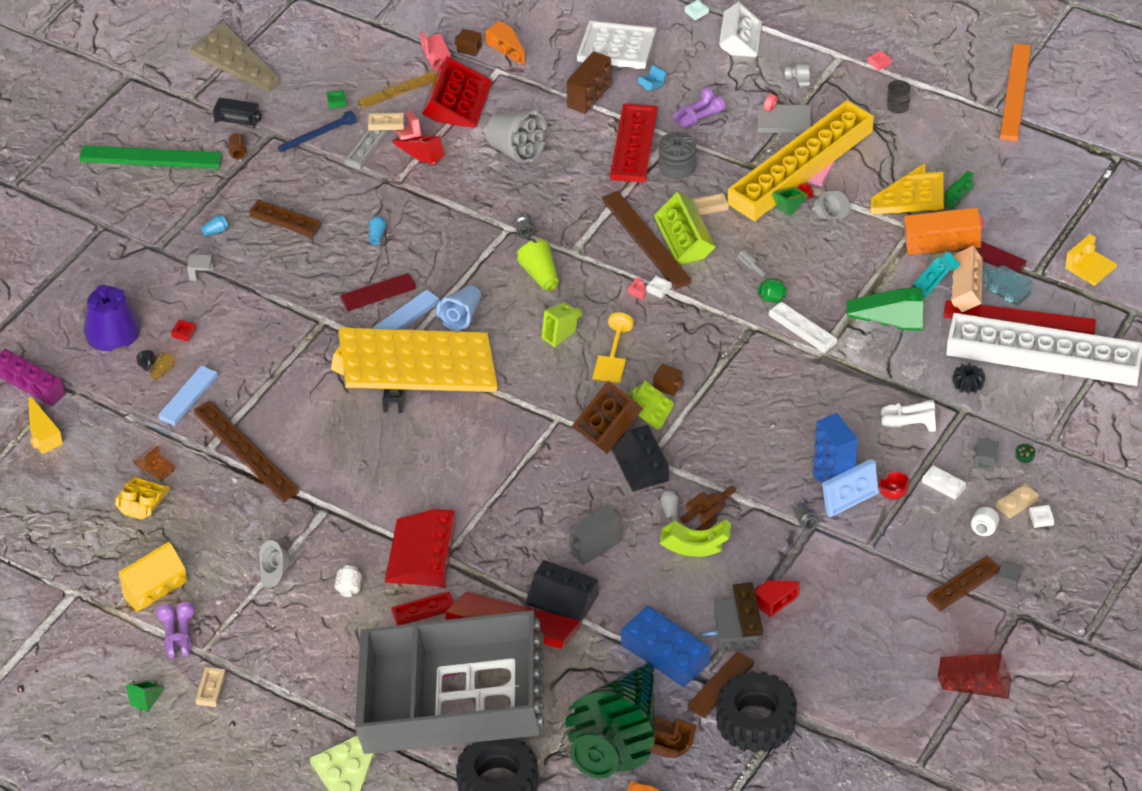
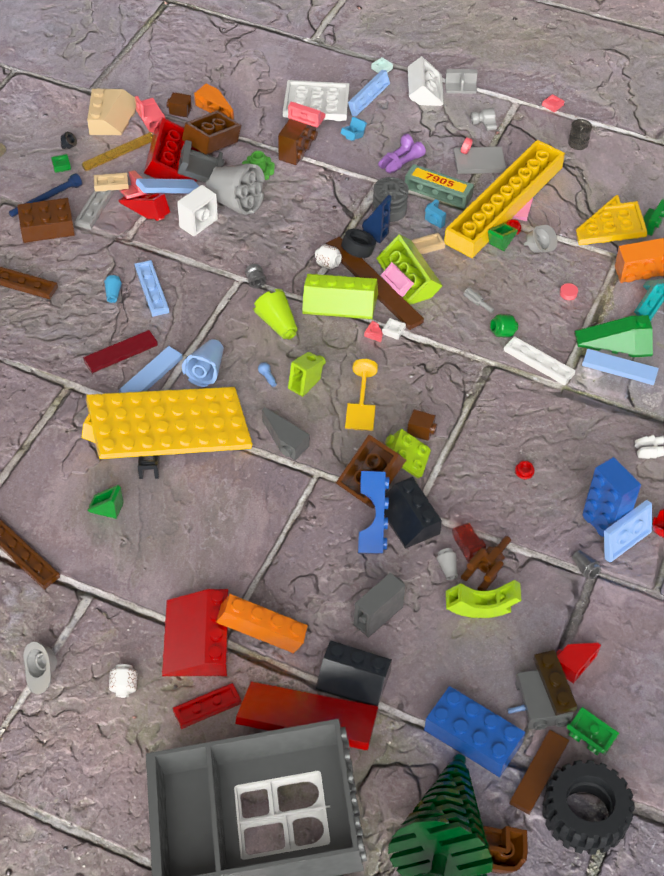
camera: 10 degrees left, 5 degrees up
red plate [610,103,658,183] -> none
none -> reddish brown brick [17,198,75,243]
none -> black tile [61,131,77,149]
none -> tan wedge [87,88,136,135]
none -> green slope [87,485,123,519]
none -> light blue tile [134,260,169,317]
none -> light blue tile [136,178,199,194]
none -> dark grey panel [177,140,225,182]
none -> white brick [177,185,218,236]
none -> reddish brown brick [182,110,241,155]
none -> orange brick [216,594,308,653]
none -> bright green plant [242,151,275,180]
none -> medium blue piece [258,362,277,387]
none -> dark grey slope [262,407,310,460]
none -> coral panel [288,101,326,128]
none -> slope [302,274,378,319]
none -> white head [315,244,342,269]
none -> black tyre [341,228,376,258]
none -> light blue tile [348,70,390,116]
none -> arch [358,471,389,554]
none -> dark blue slope [362,195,392,243]
none -> bright pink tile [381,262,414,297]
none -> sand green brick [405,164,474,209]
none -> dark azure bracket [425,199,446,229]
none -> light grey panel [445,69,477,94]
none -> clear red leg [452,522,486,563]
none -> red plate [515,461,535,479]
none -> coral tile [560,283,578,300]
none -> green bracket [566,707,620,756]
none -> light blue tile [582,349,659,385]

